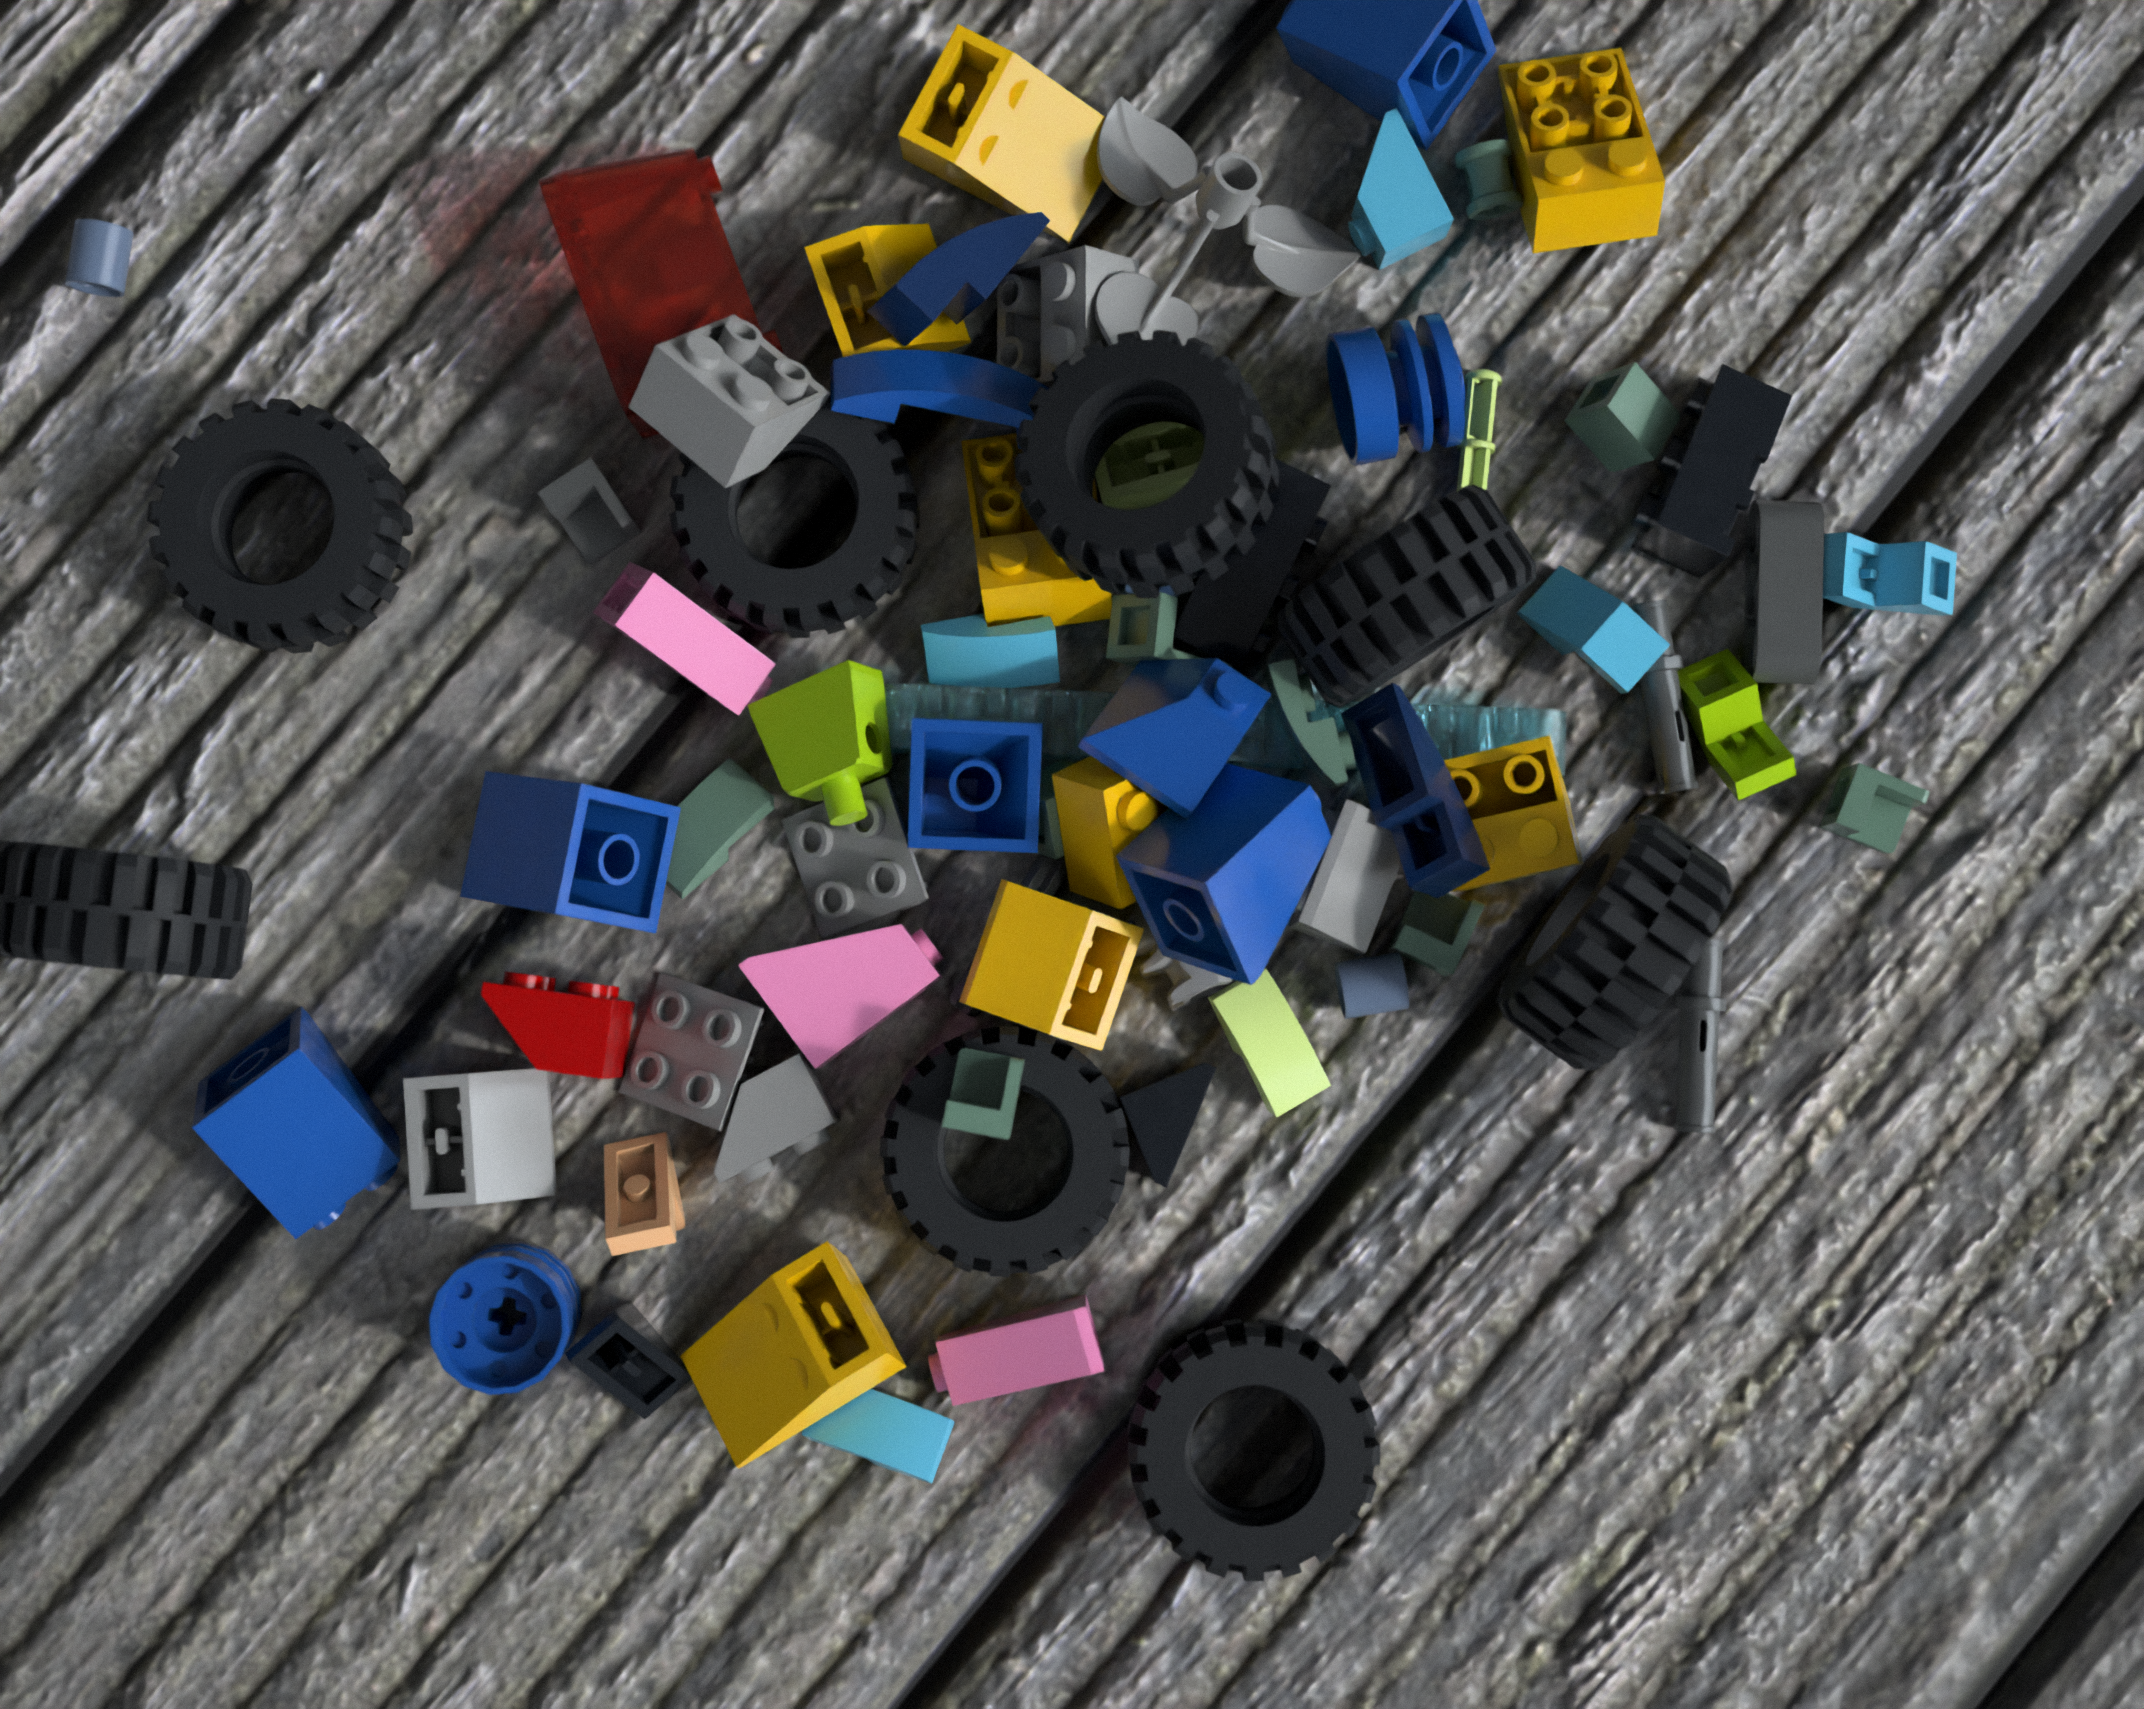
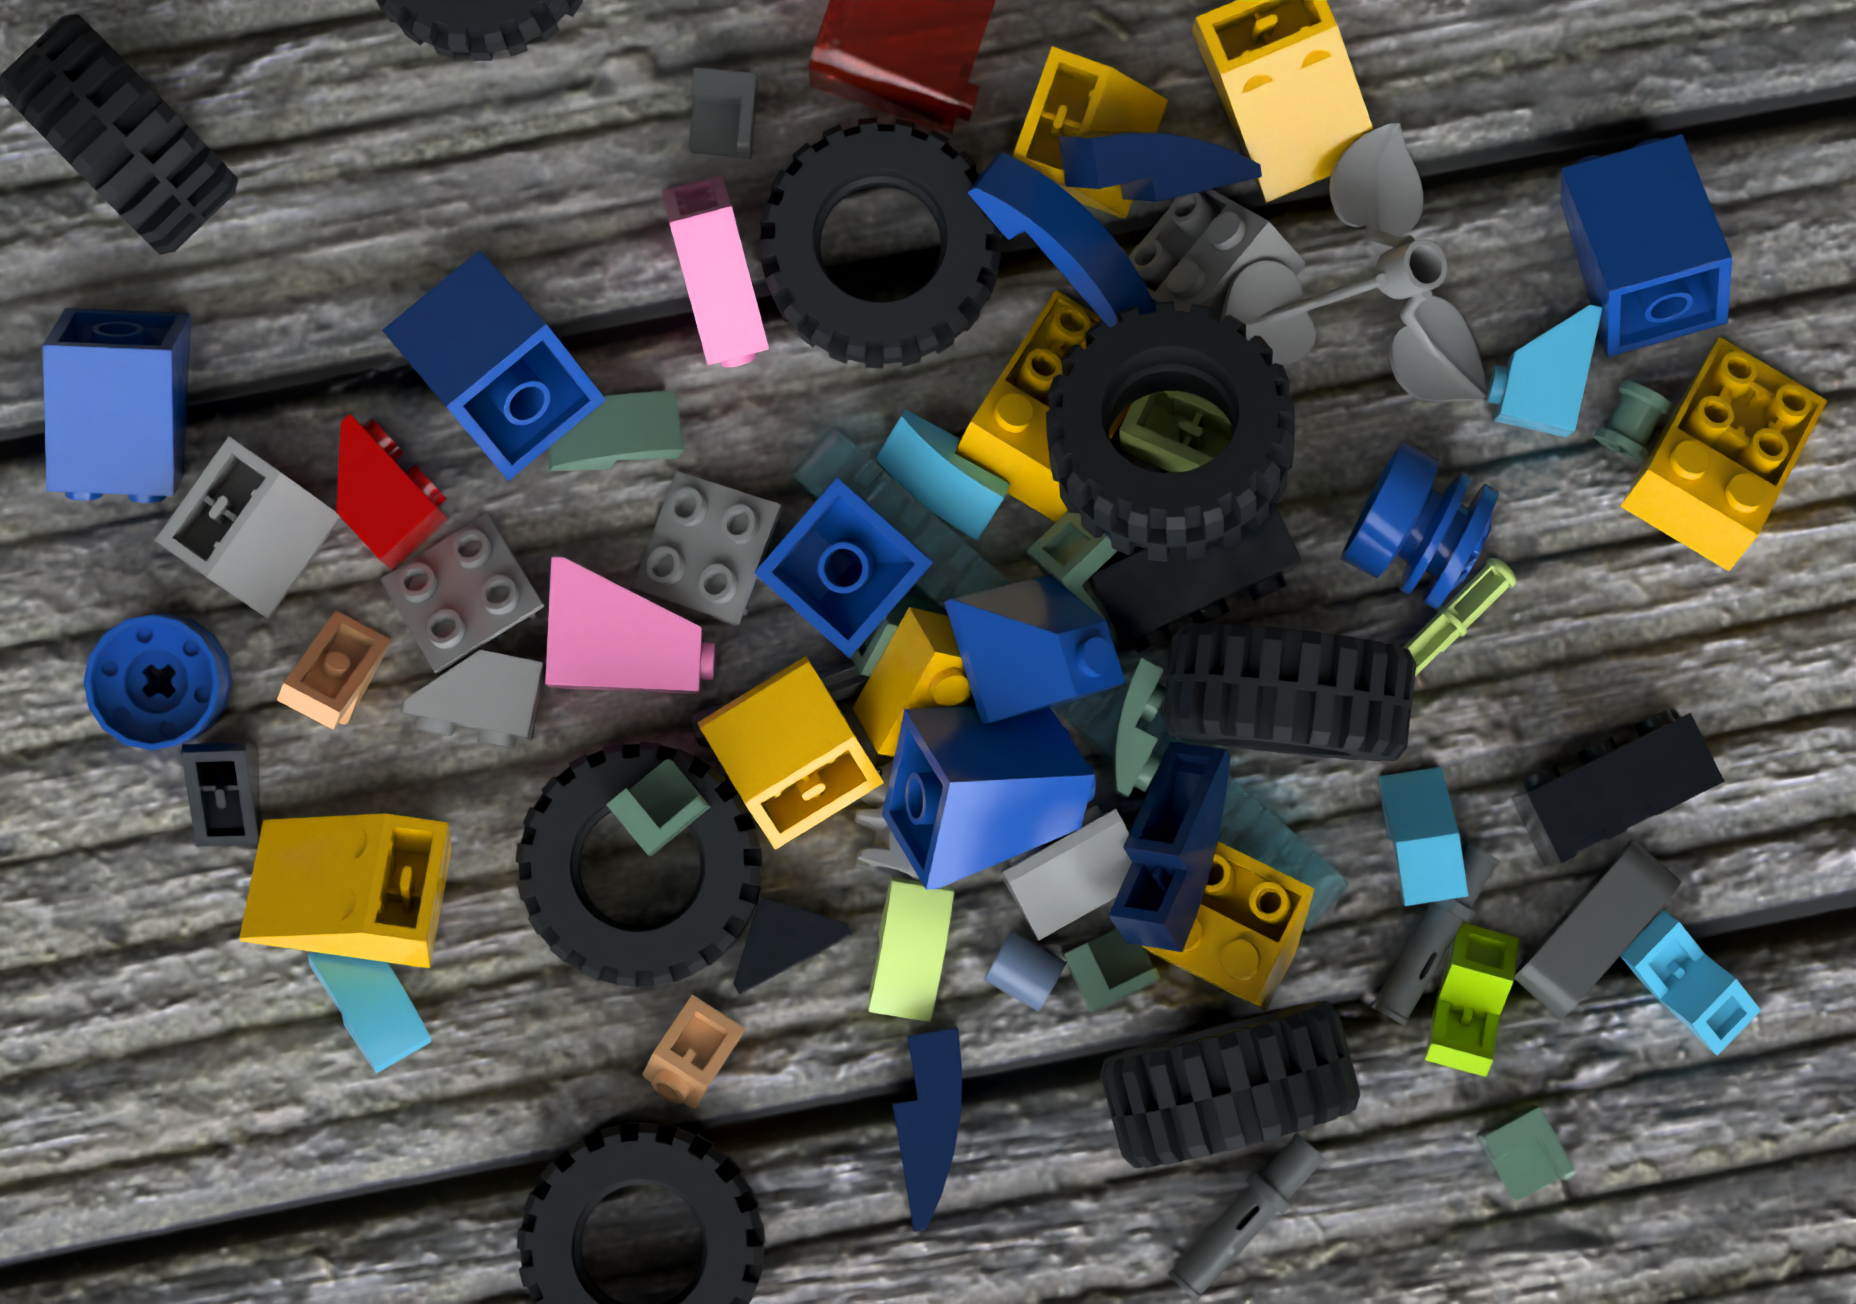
camera: 30 degrees right, 0 degrees up
light grey slope [629,314,830,488] -> none
lime torso [748,660,892,826] -> none
bright pink slope [928,1294,1104,1406] -> none
sand green panel [1565,362,1680,472] -> none
none -> light nougat bracket [642,995,746,1109]
none -> dark blue slope [893,1027,962,1232]

